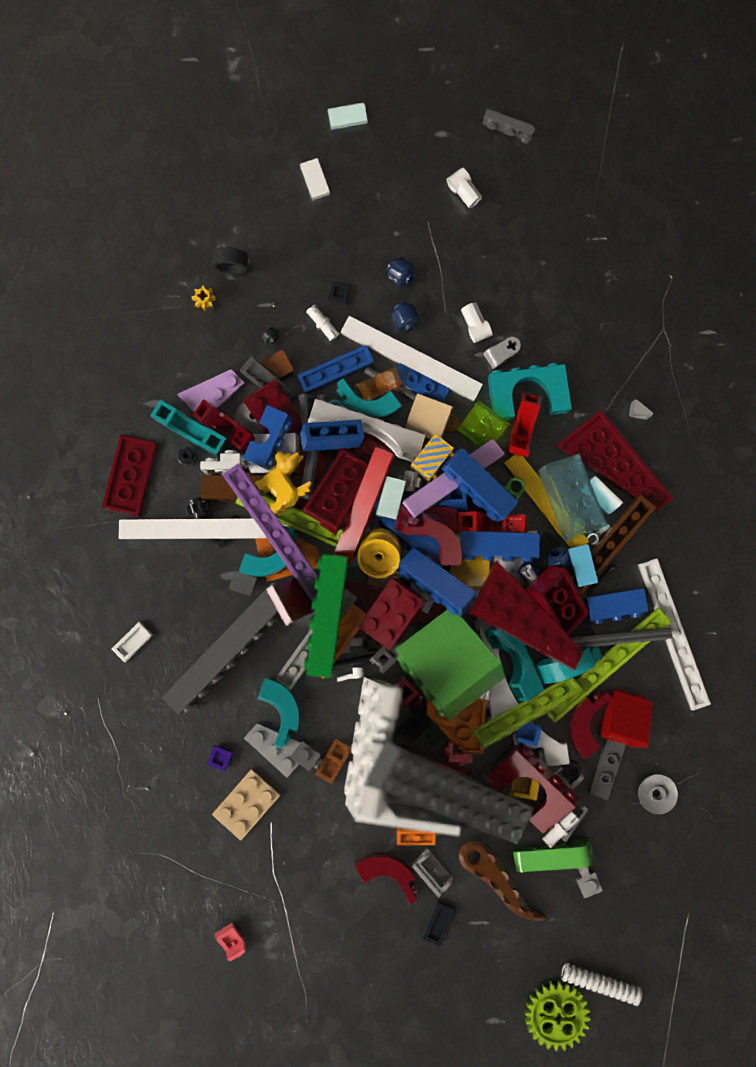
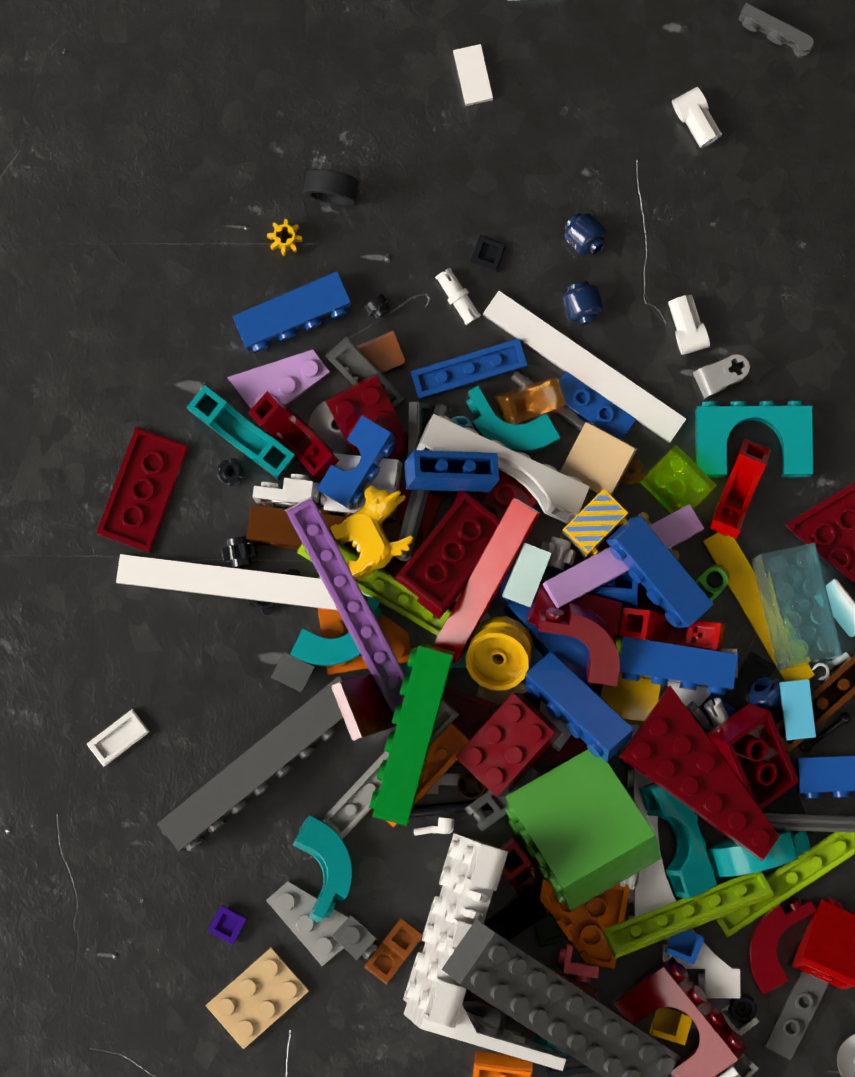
camera: 15 degrees right, 0 degrees up
none -> blue brick [232,272,351,353]

